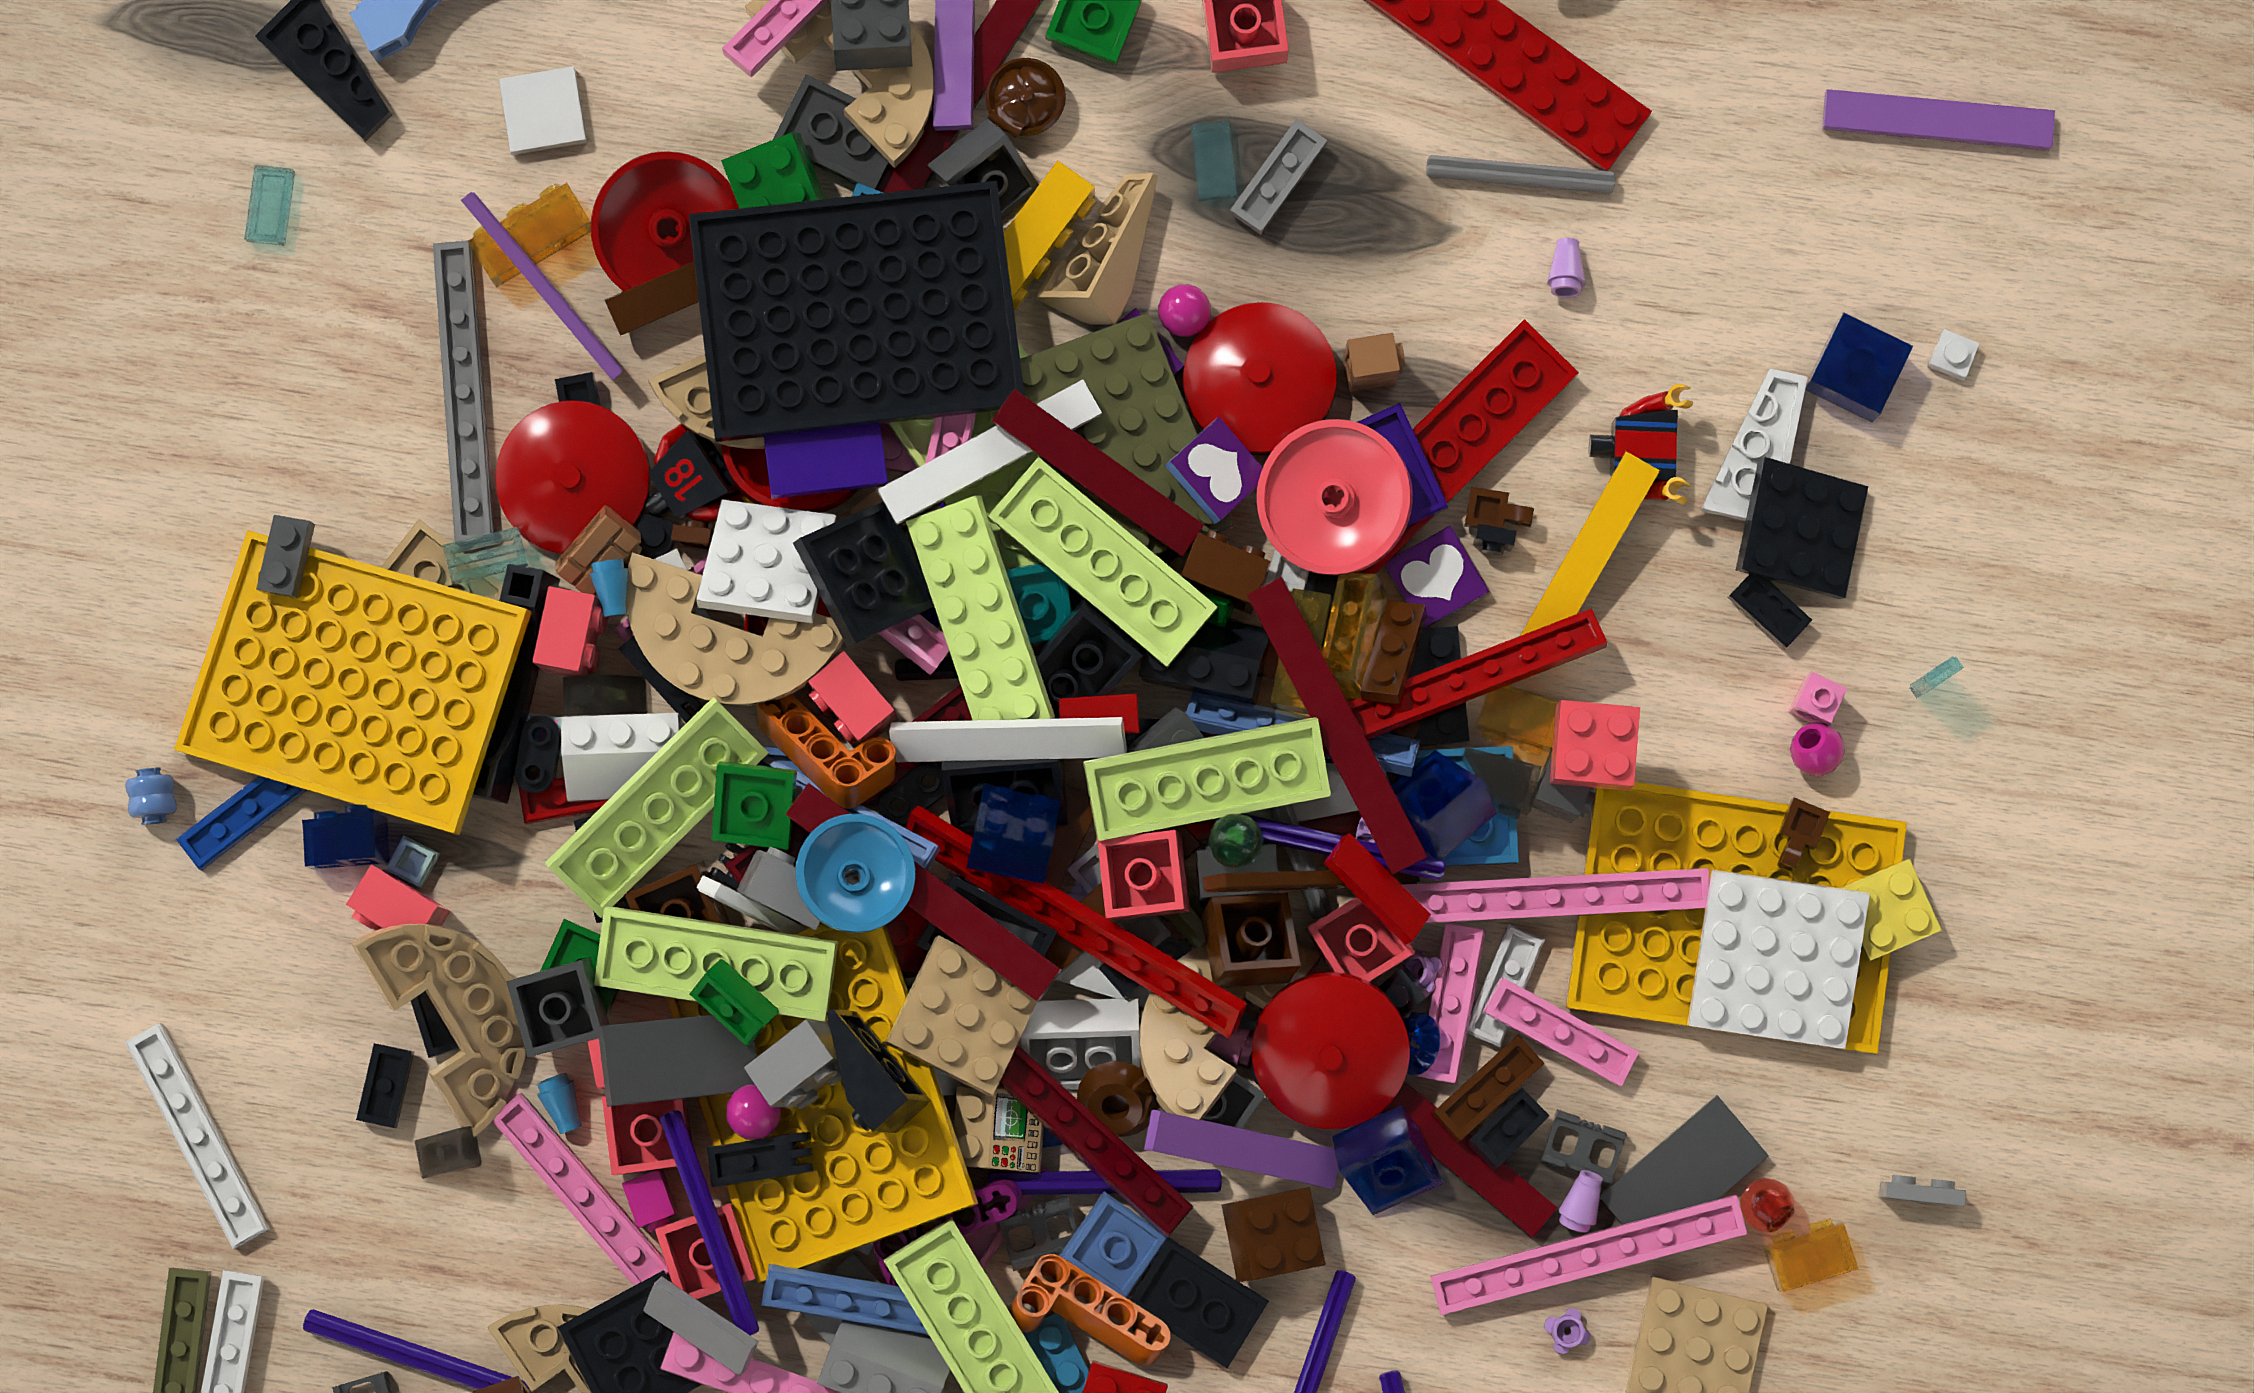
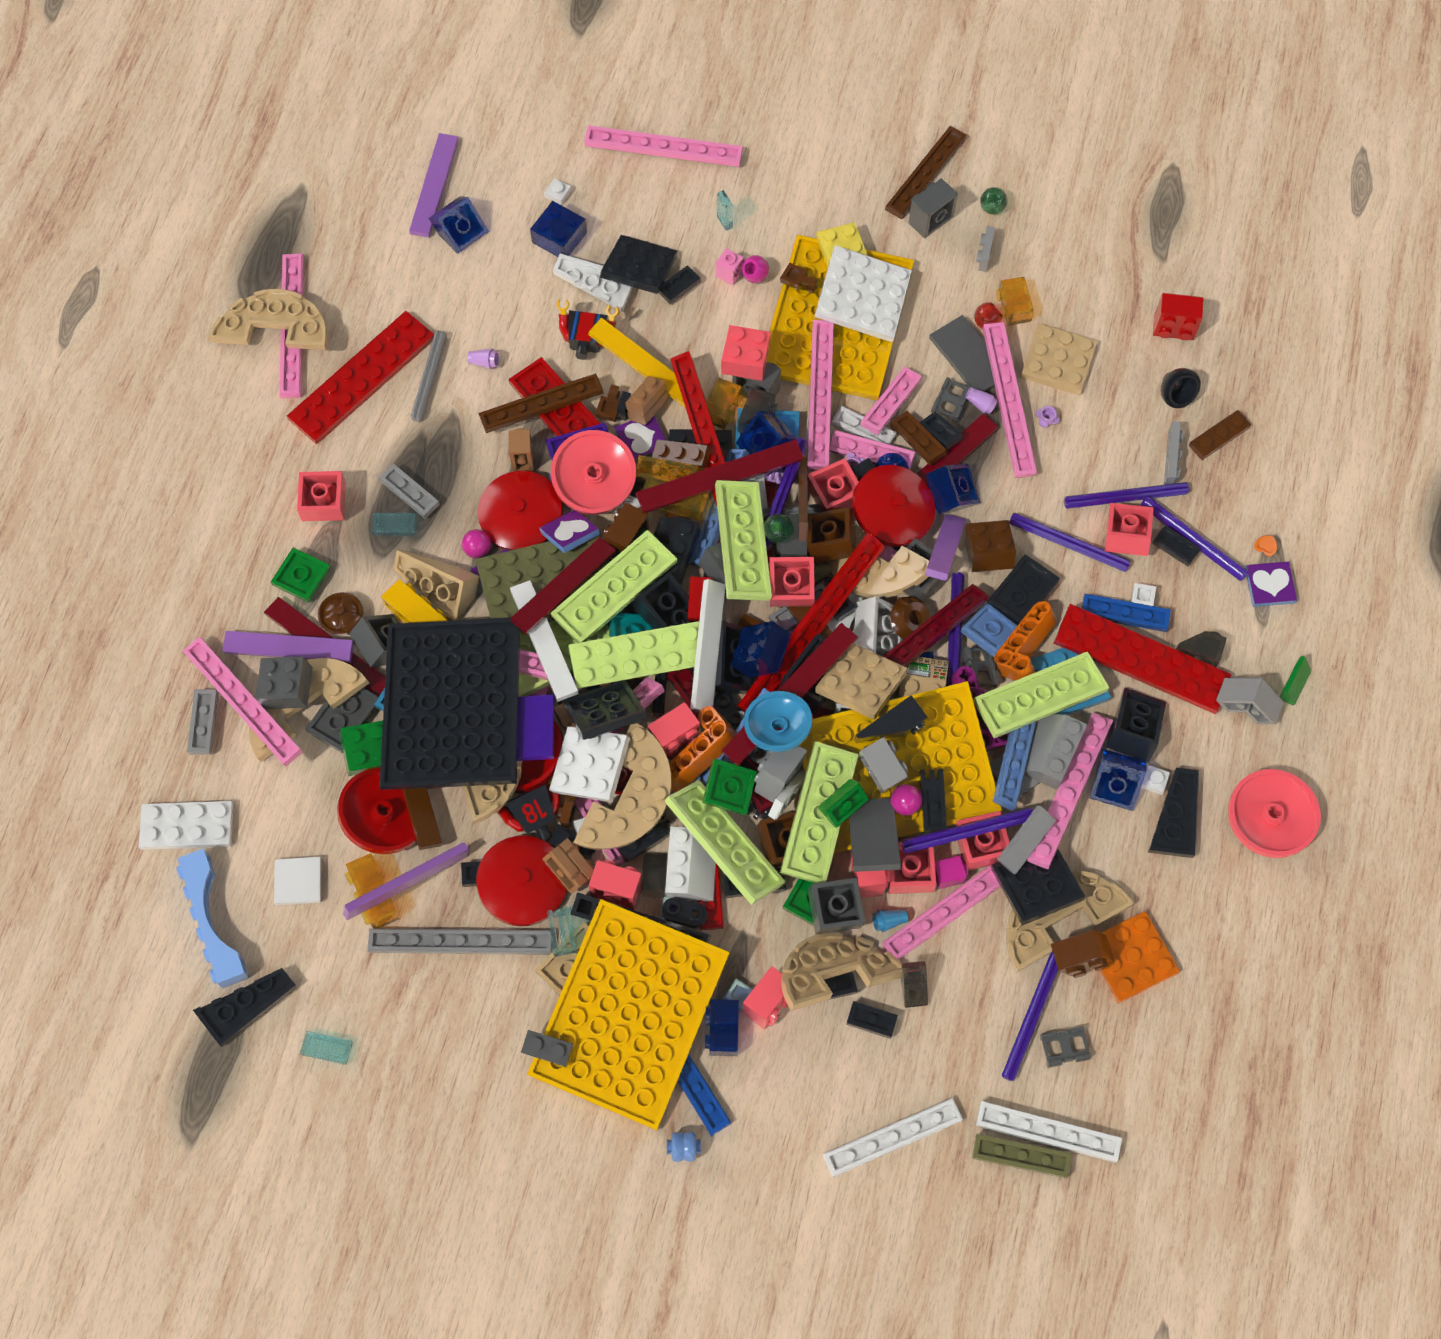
camera: 85 degrees left, 15 degrees down
dark azure cone [589,559,628,617] -> none
red tile [1324,833,1431,945] -> none
none -> clear blue slope [428,196,489,254]
none -> reddish brown tile [478,373,604,434]
none -> bright pink plate [584,125,743,167]
none -> medium nougat brick [625,376,668,425]
none -> reddish brown tile [885,126,966,220]
none -> dark grey brick [908,178,958,238]
none -> clear green piece [980,187,1008,215]

